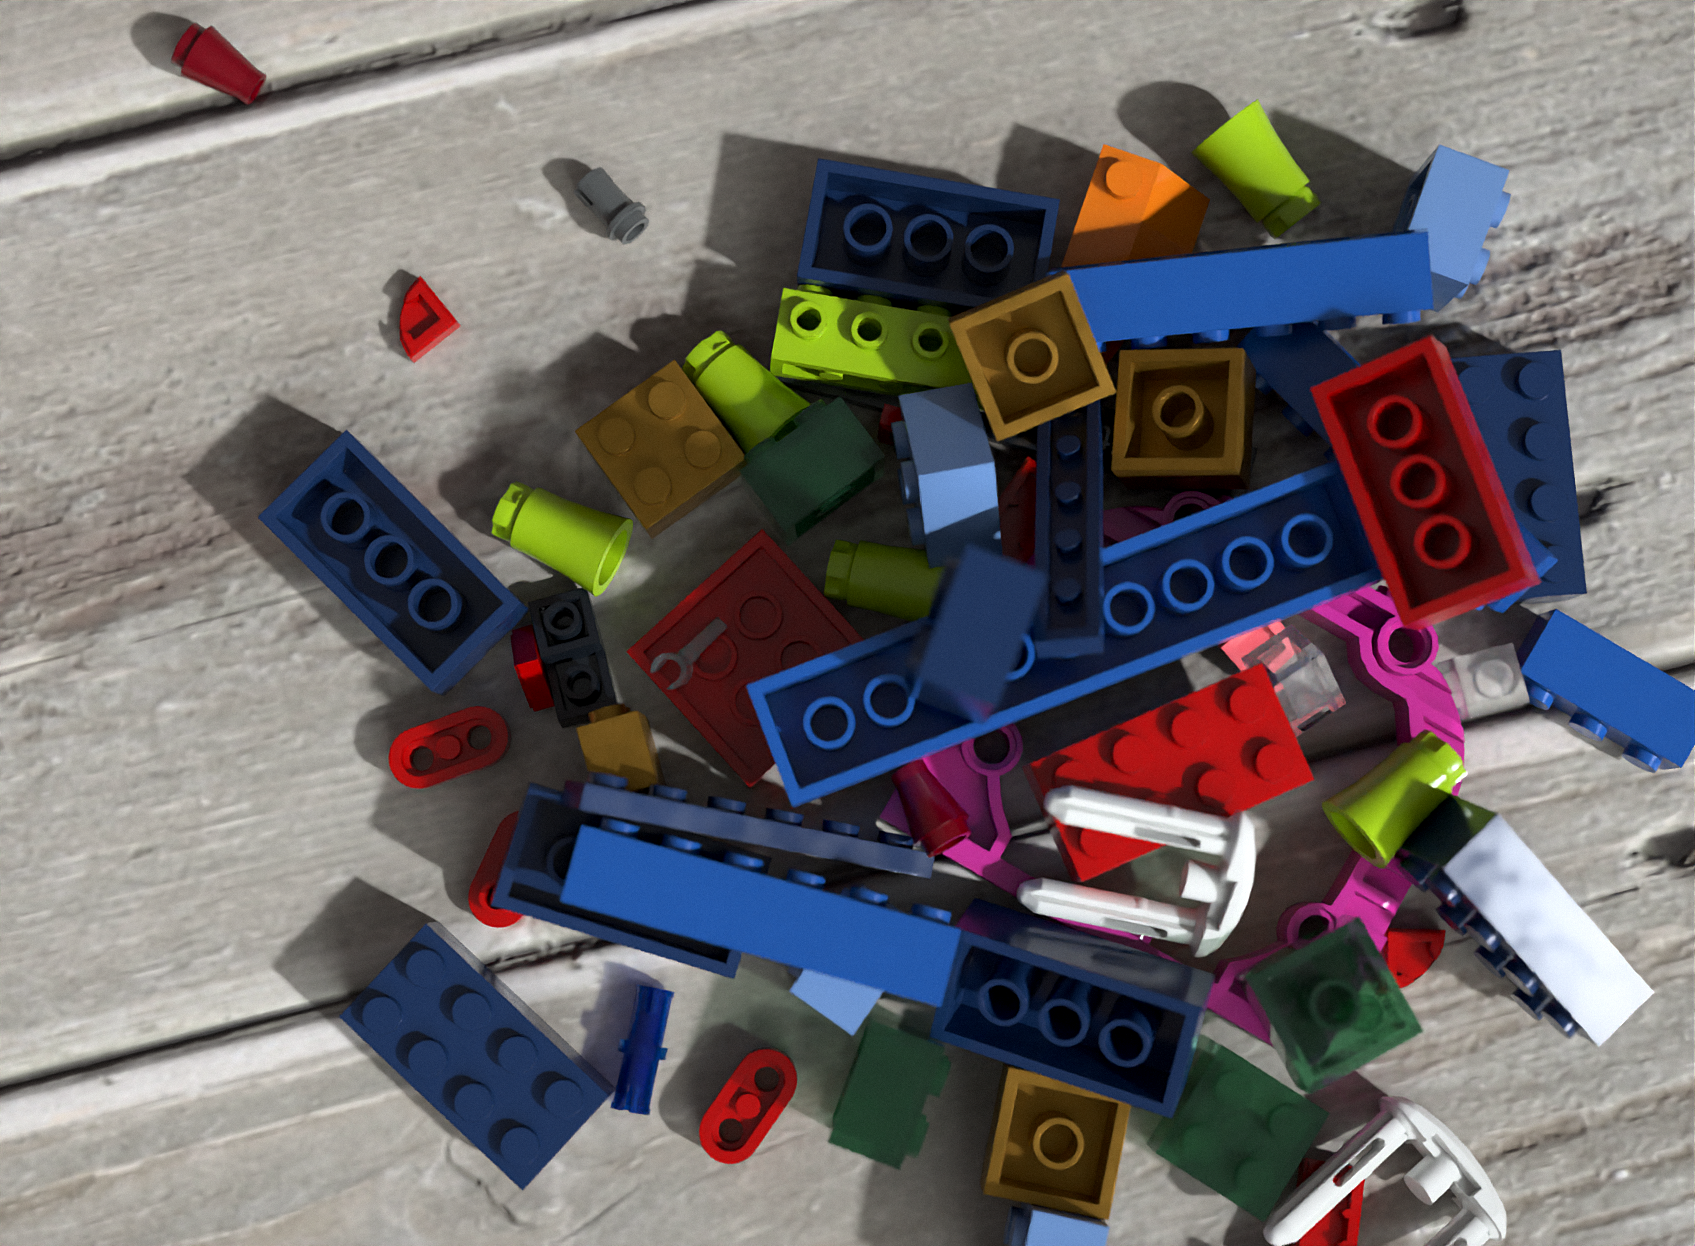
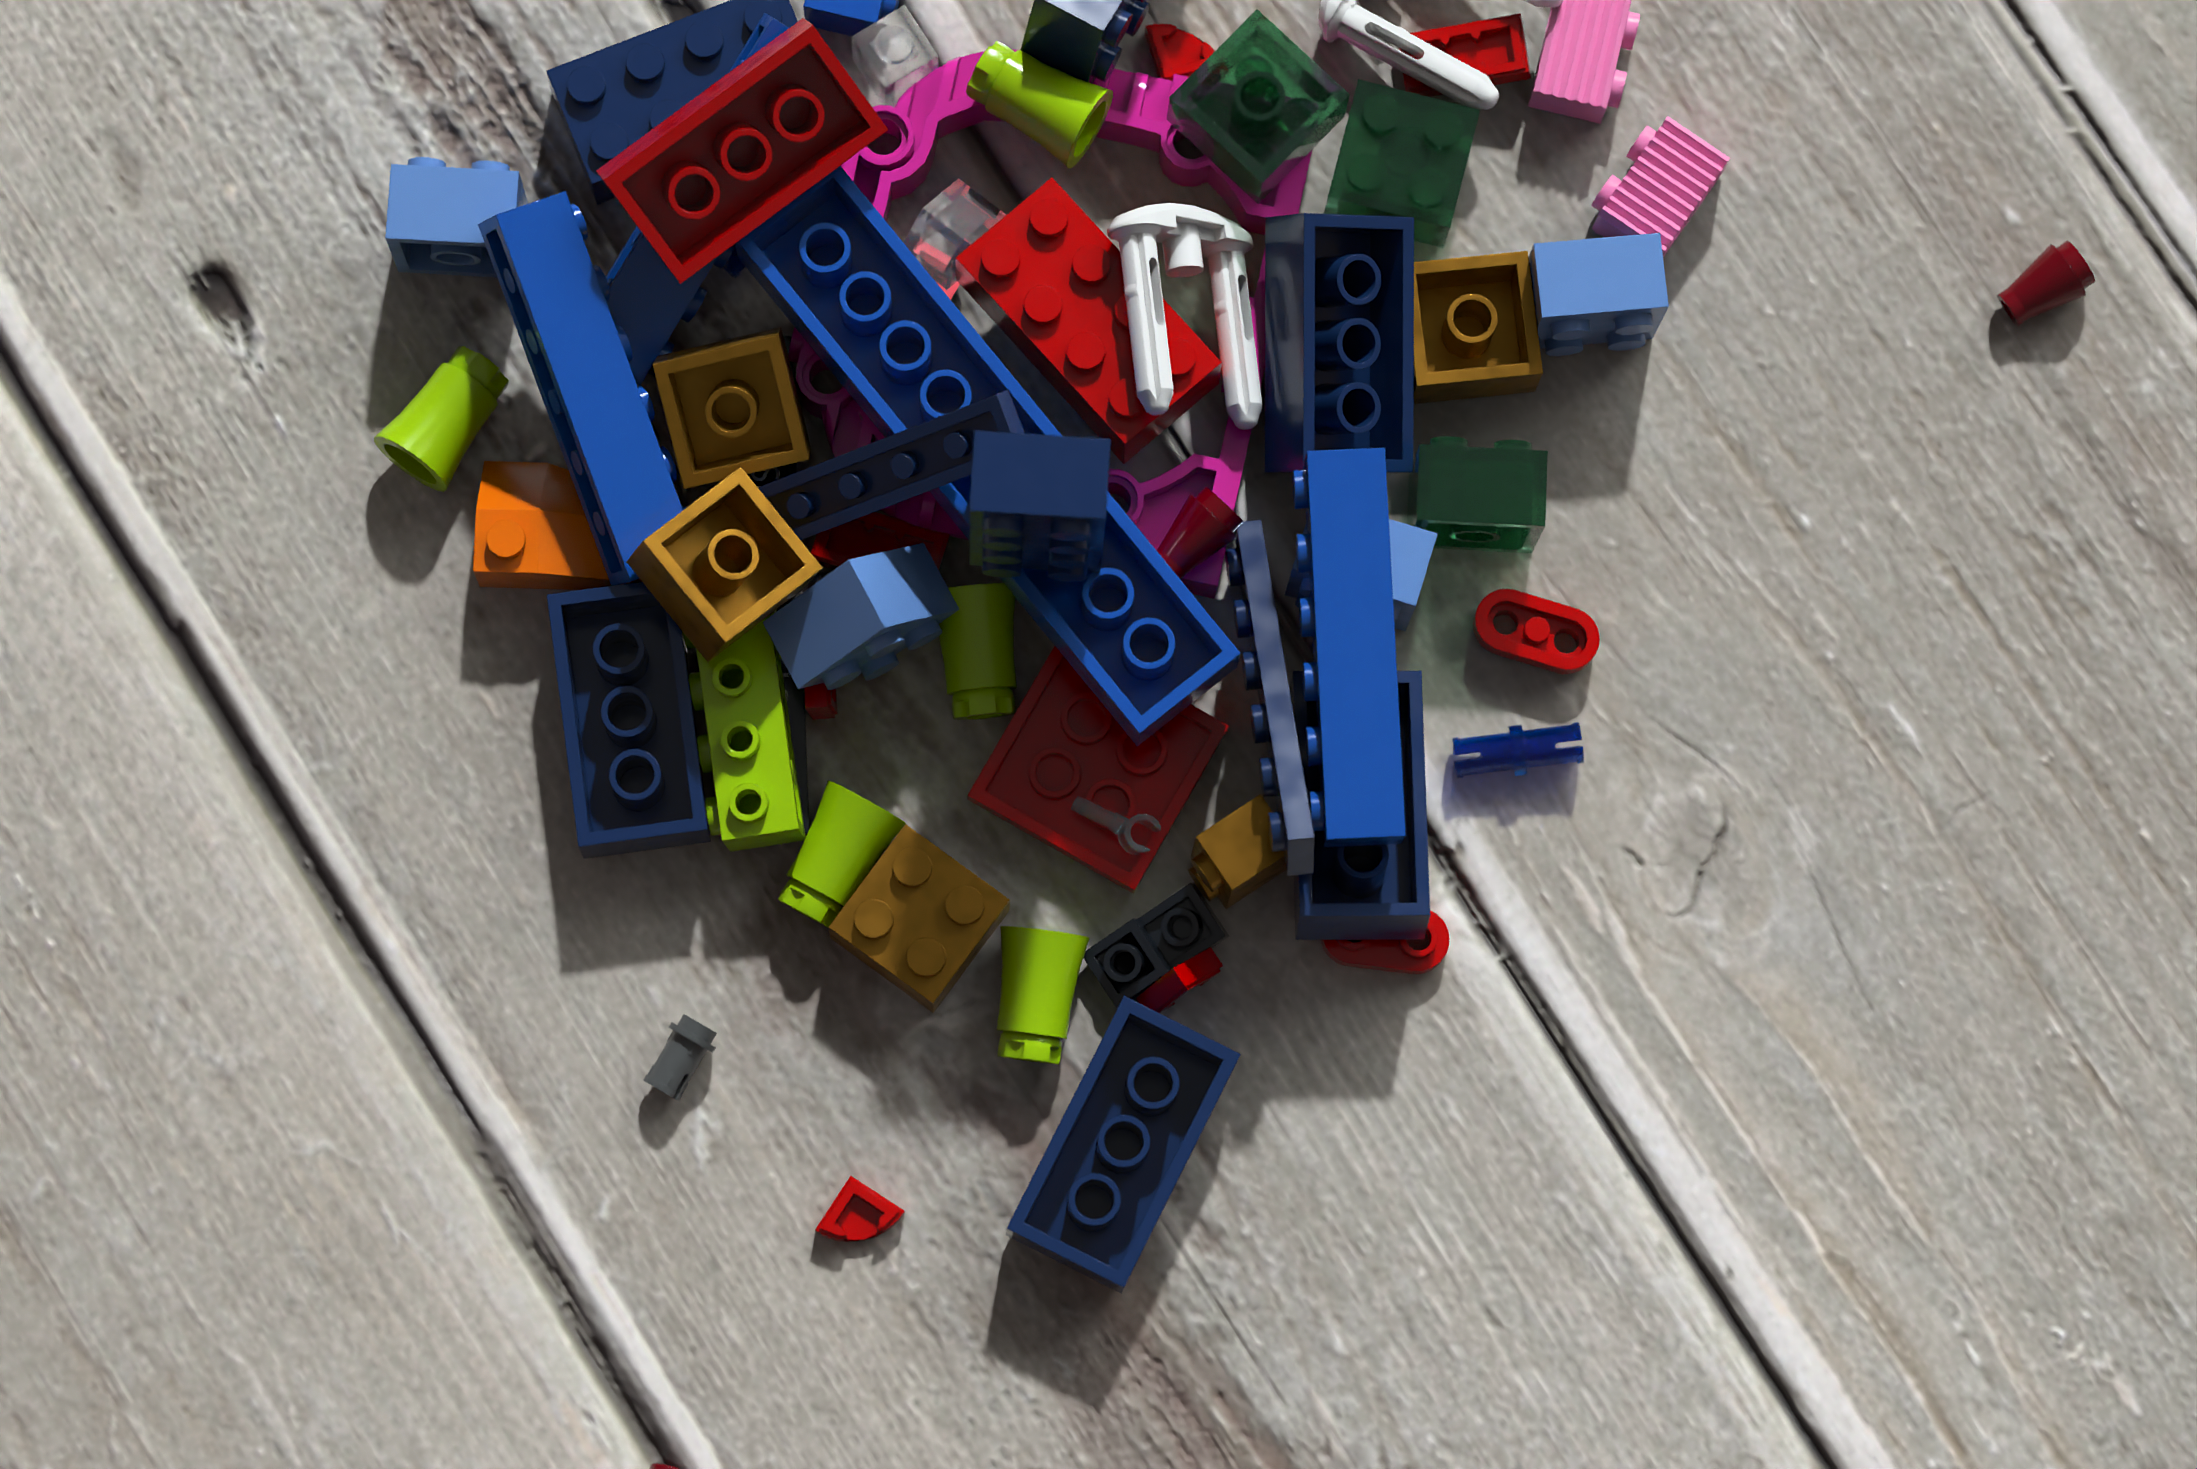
camera: 115 degrees left, 5 degrees down
dark blue brick [339,921,616,1191] -> none
red plate [388,706,511,789] -> none
clear green brick [739,396,885,547] -> none

